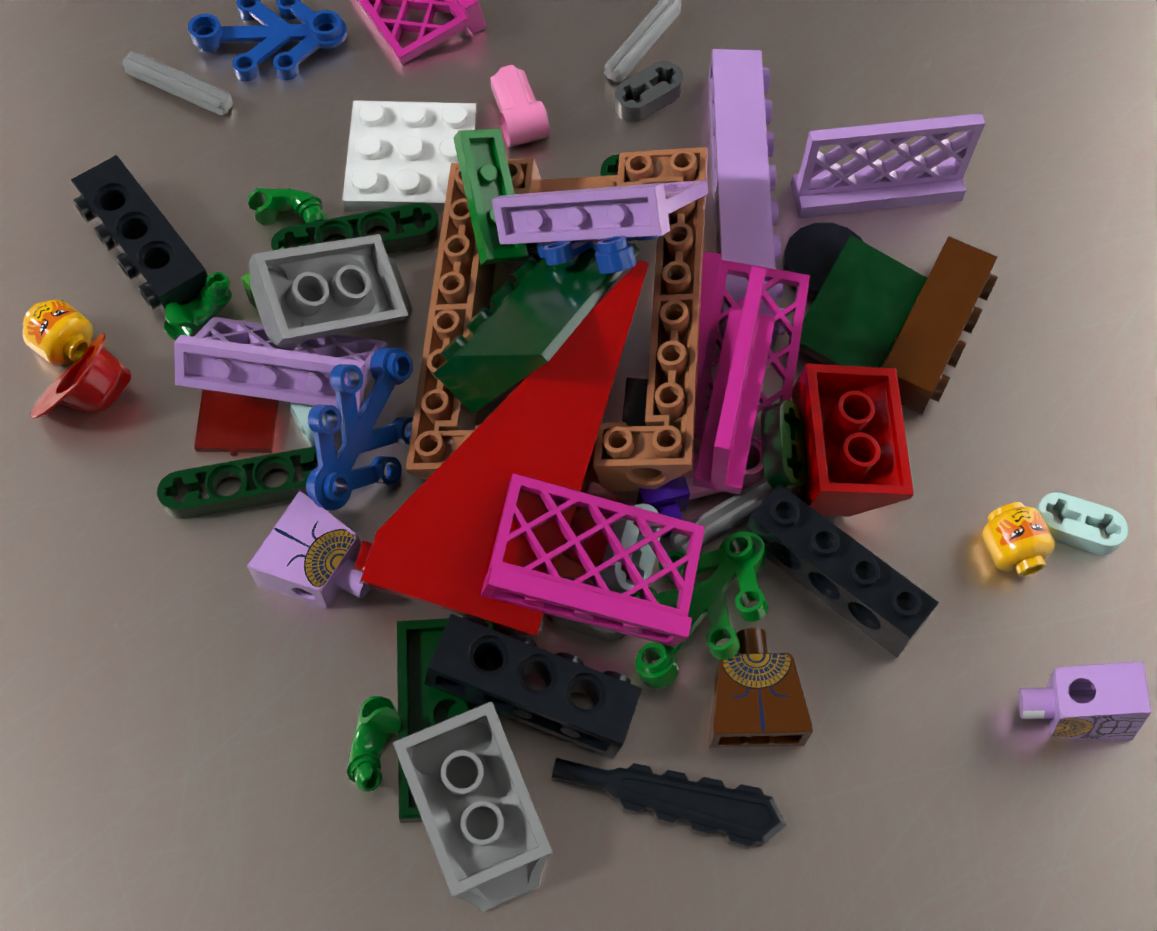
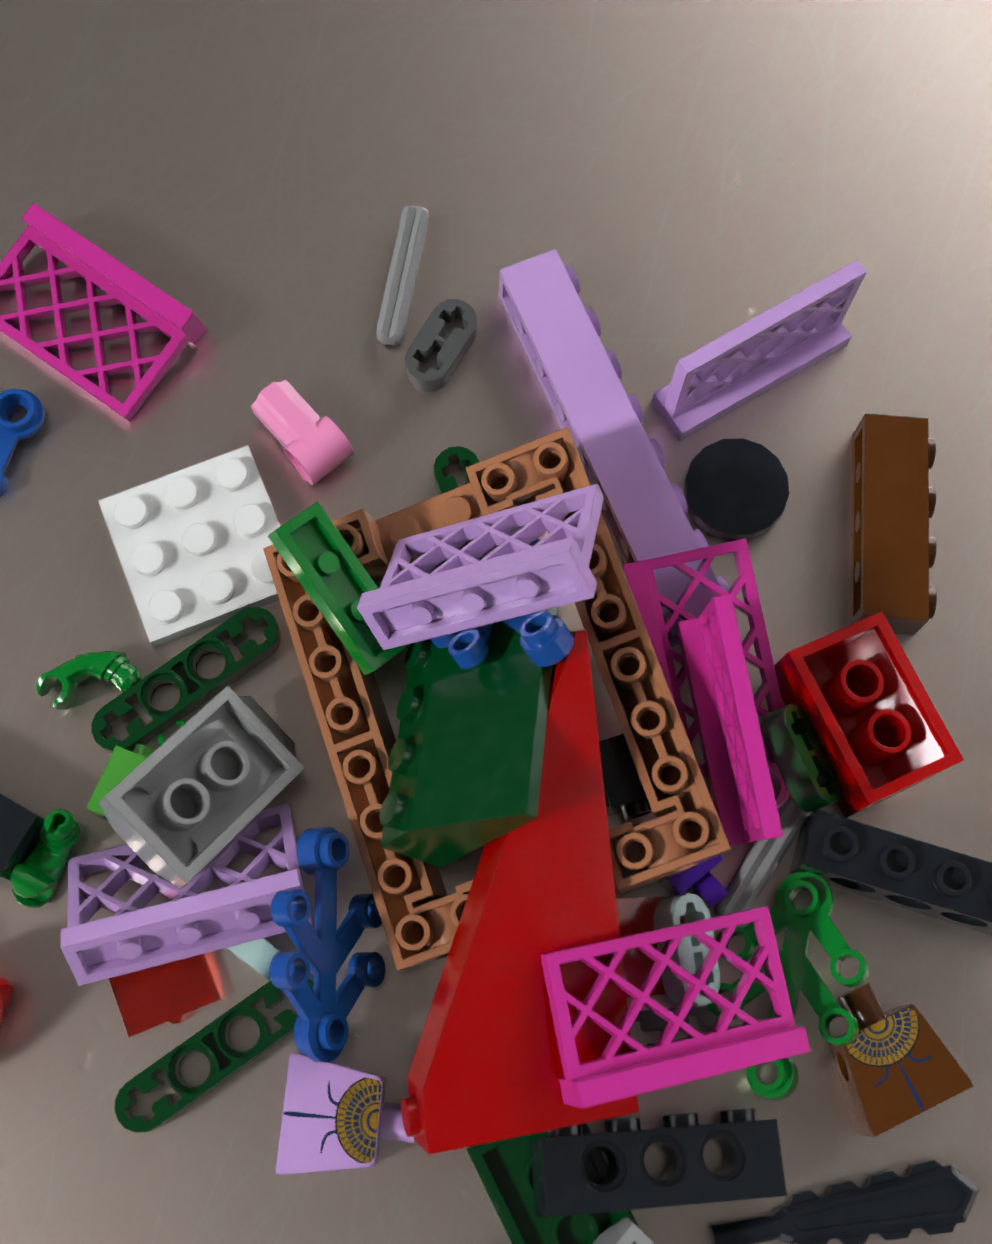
camera: 25 degrees left, 10 degrees up
dark green tile [799,235,927,368] -> none

